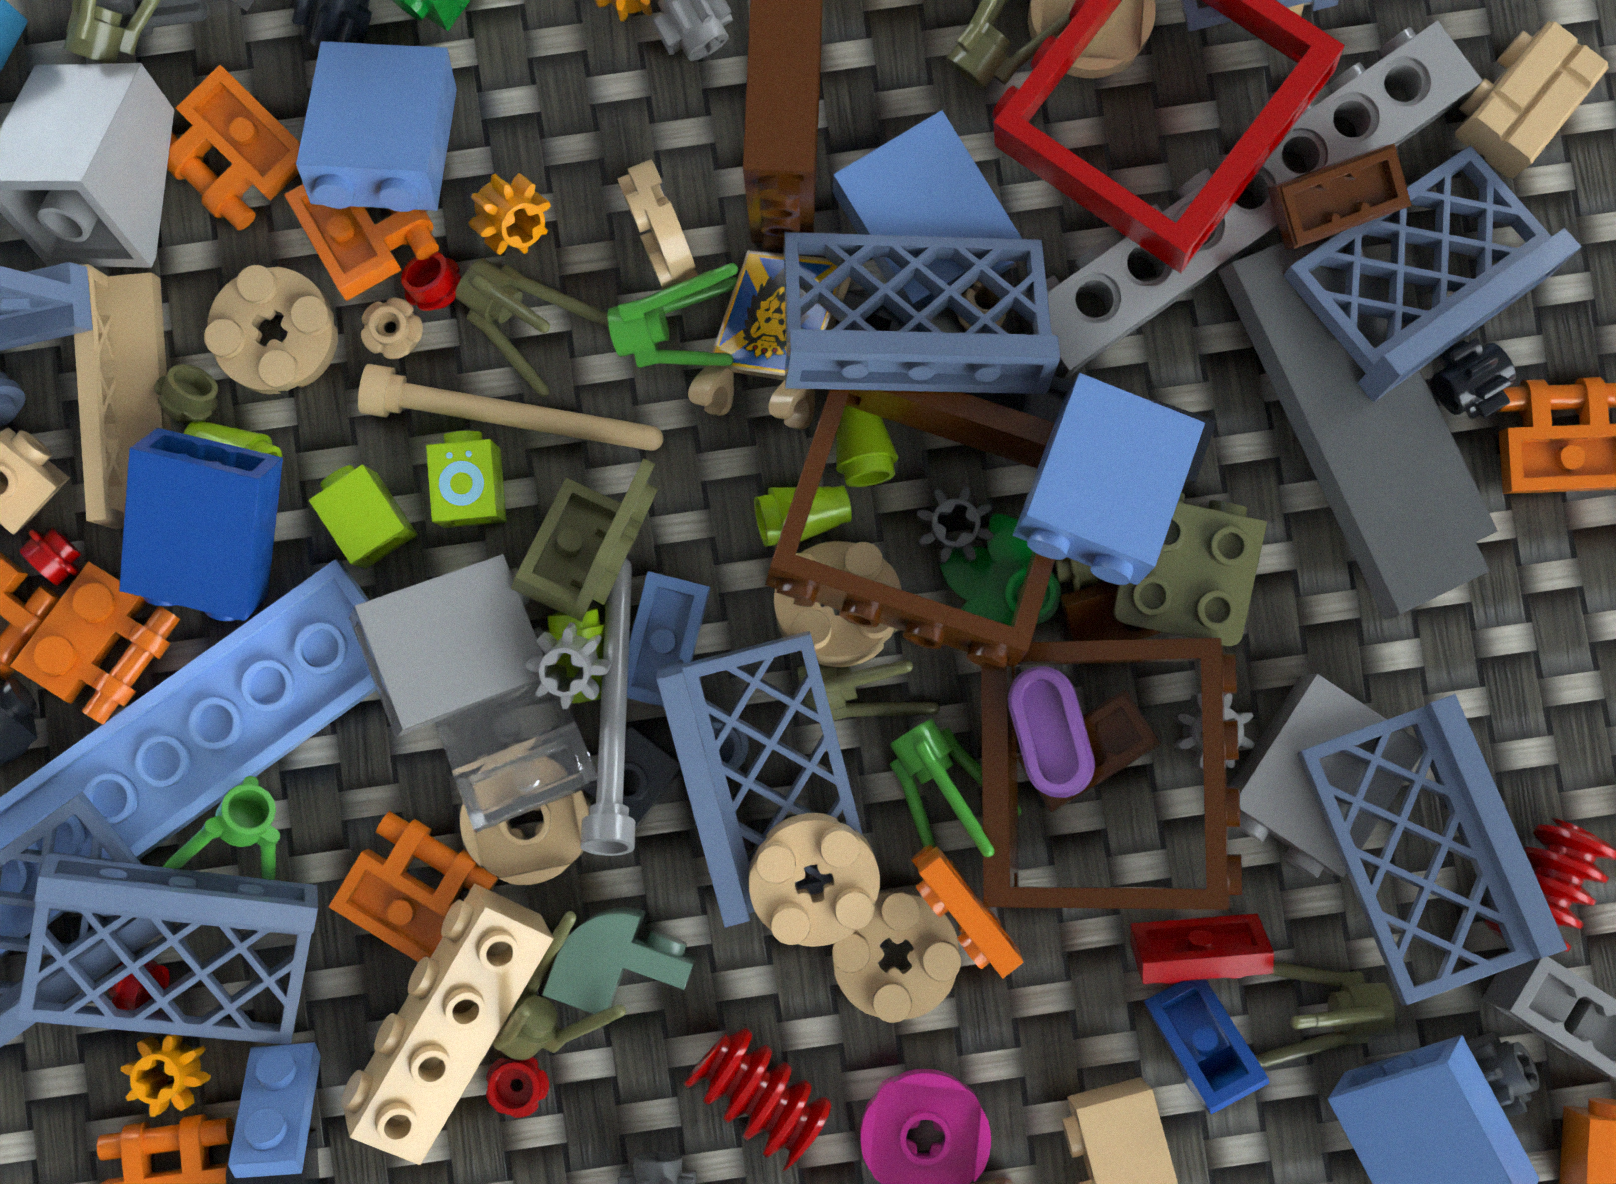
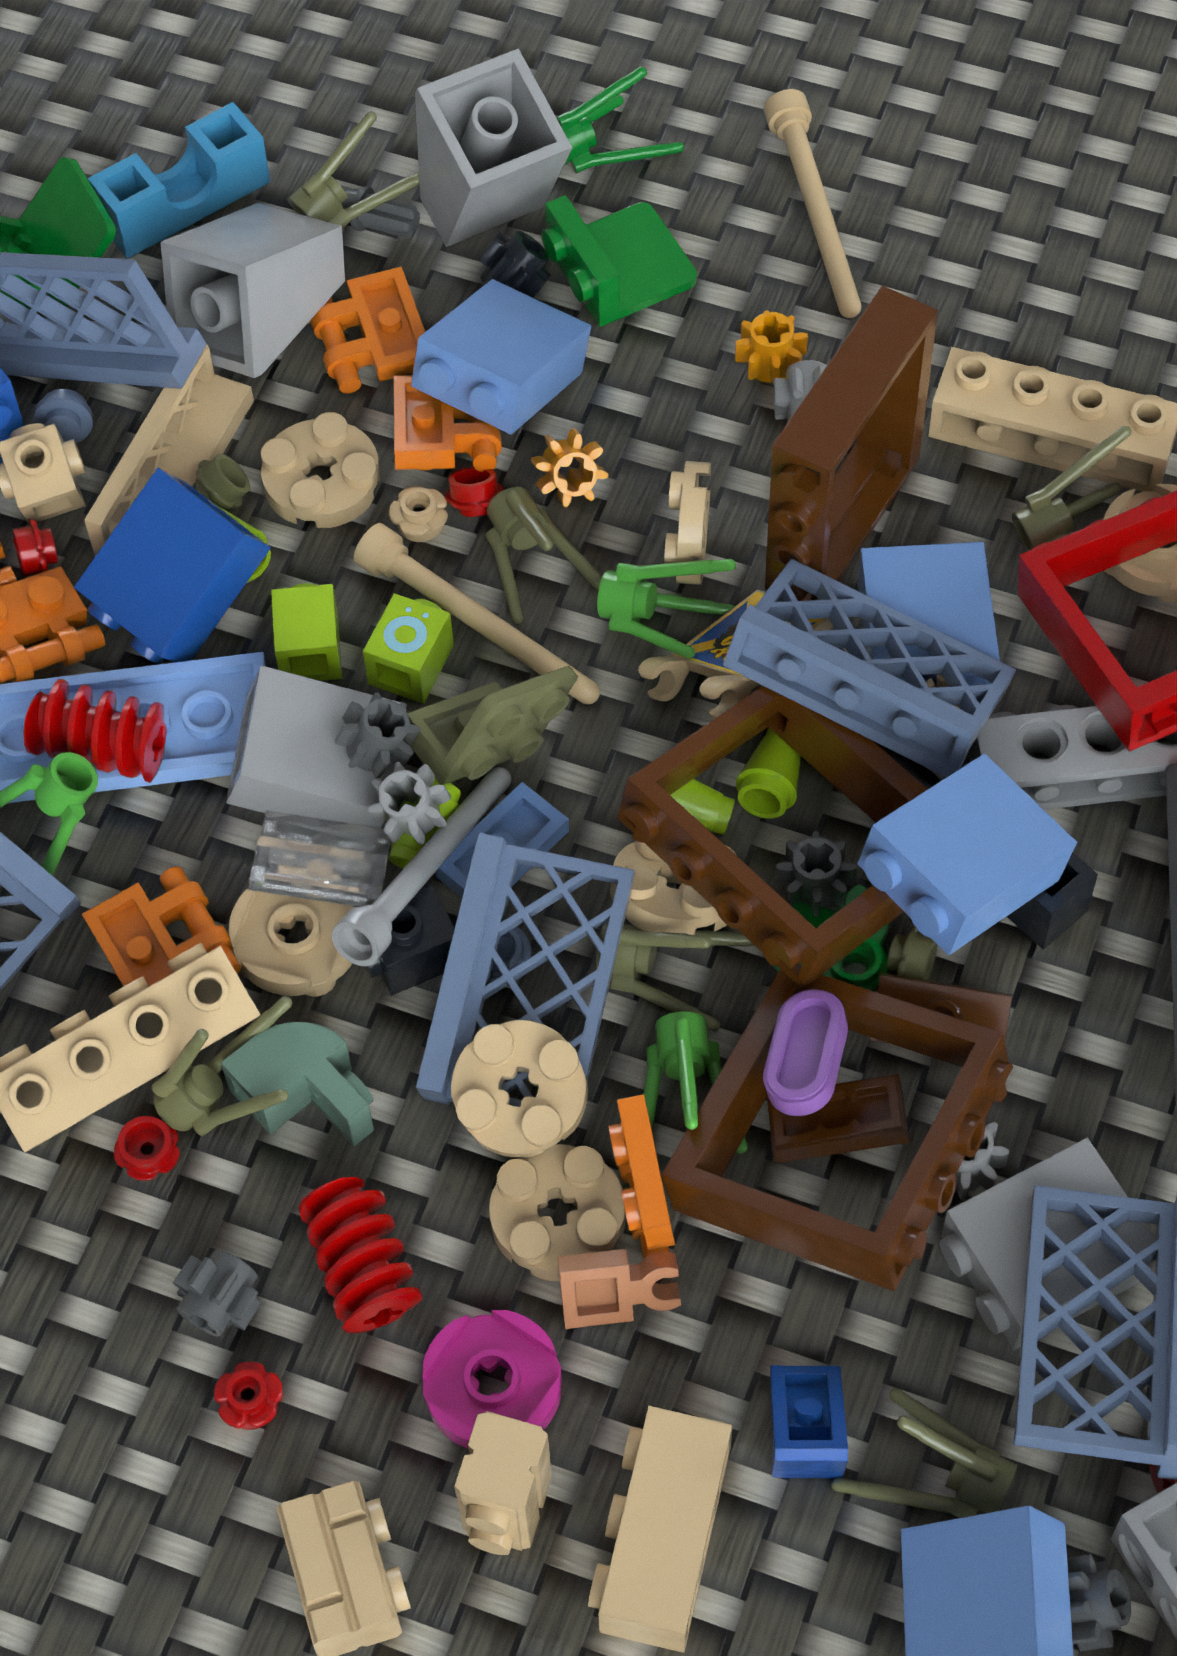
camera: 30 degrees right, 25 degrees down
olive bracket [1113,493,1267,646] -> none
red plate [1130,913,1274,984] -> none
none -> red piece [23,679,167,783]
none -> dark grey gear [335,693,420,778]
none -> nougat plate [557,1249,681,1329]

